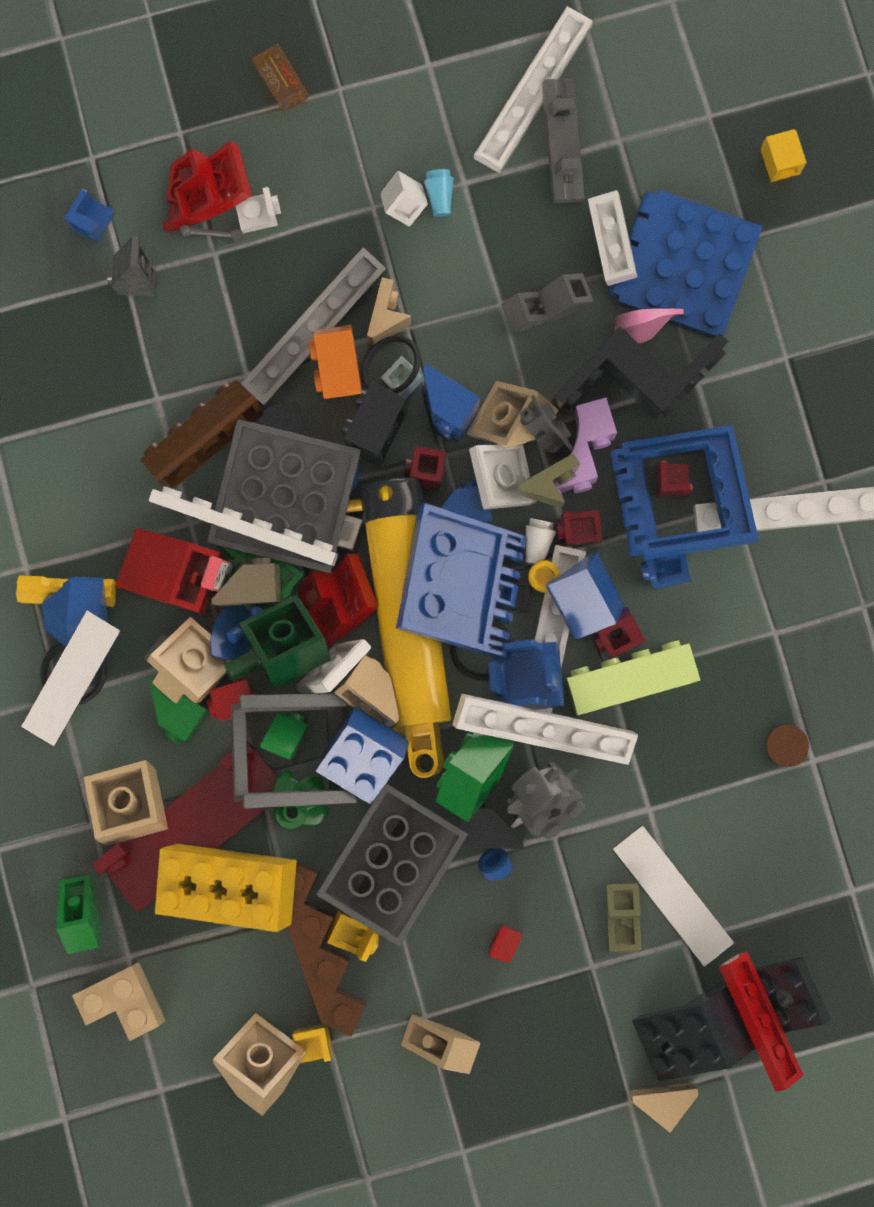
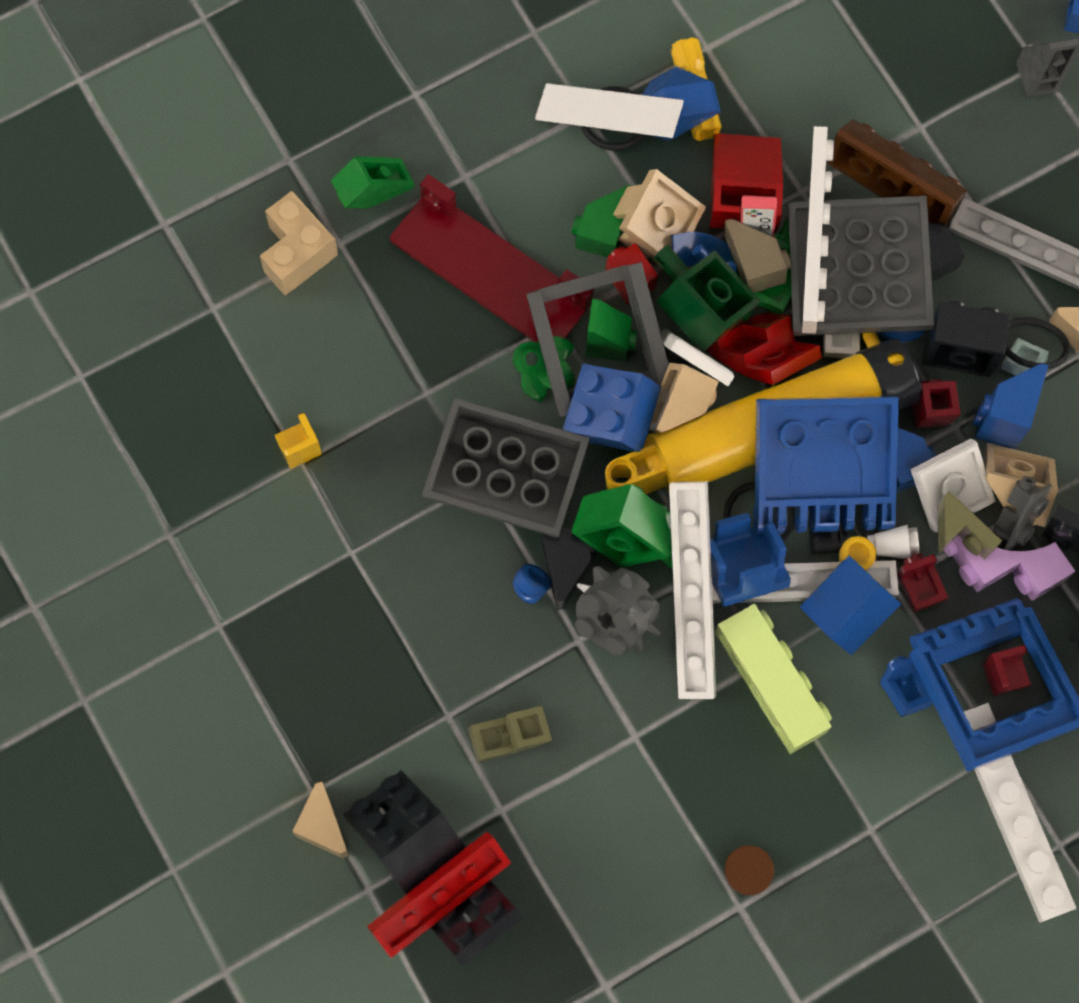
camera: 70 degrees right, 10 degrees down
tan brick [84,760,168,846] -> none
yellow brick [155,844,297,932] -> none
tan slope [213,1013,306,1116] -> none
reddish brown brick [287,862,367,1037] -> none
orange brick [309,325,362,399] -> none
yellow bracket [325,910,379,962] -> none
tan slope [401,1014,480,1074] -> none
red slope [488,924,522,963] -> none
dark red brick [593,607,645,659] -> none
white sticker [613,826,734,967] -> none

